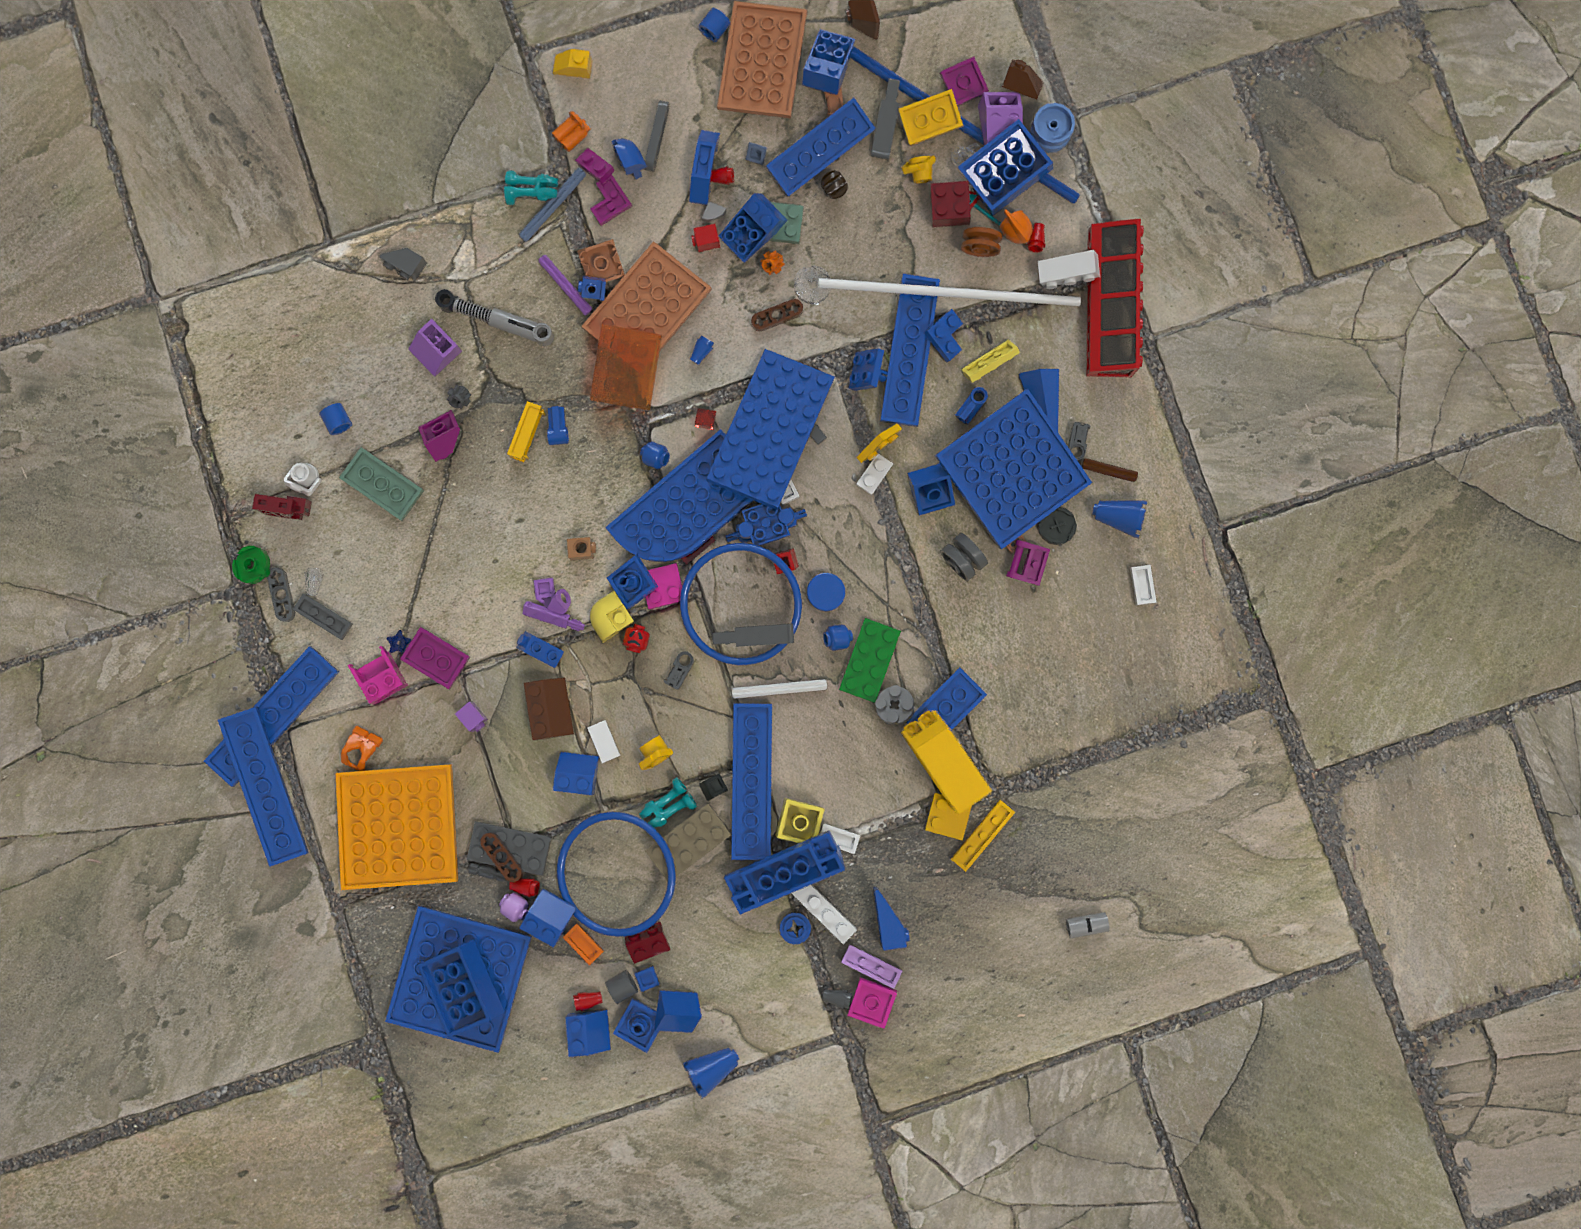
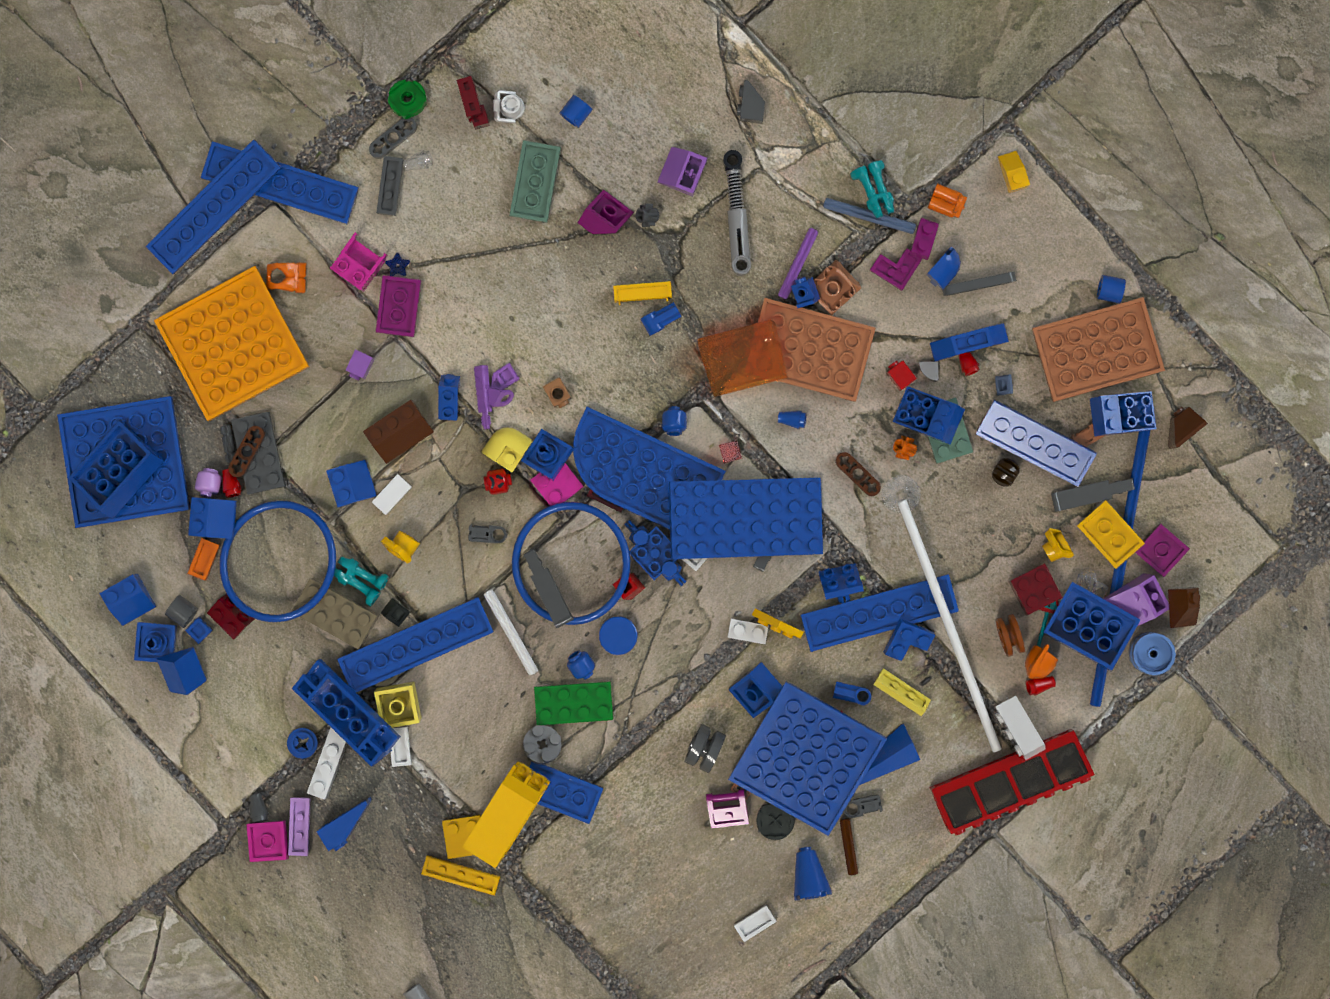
camera: 65 degrees right, 5 degrees up
red cone [573,991,603,1012] -> none
blue cone [682,1047,740,1099] -> none

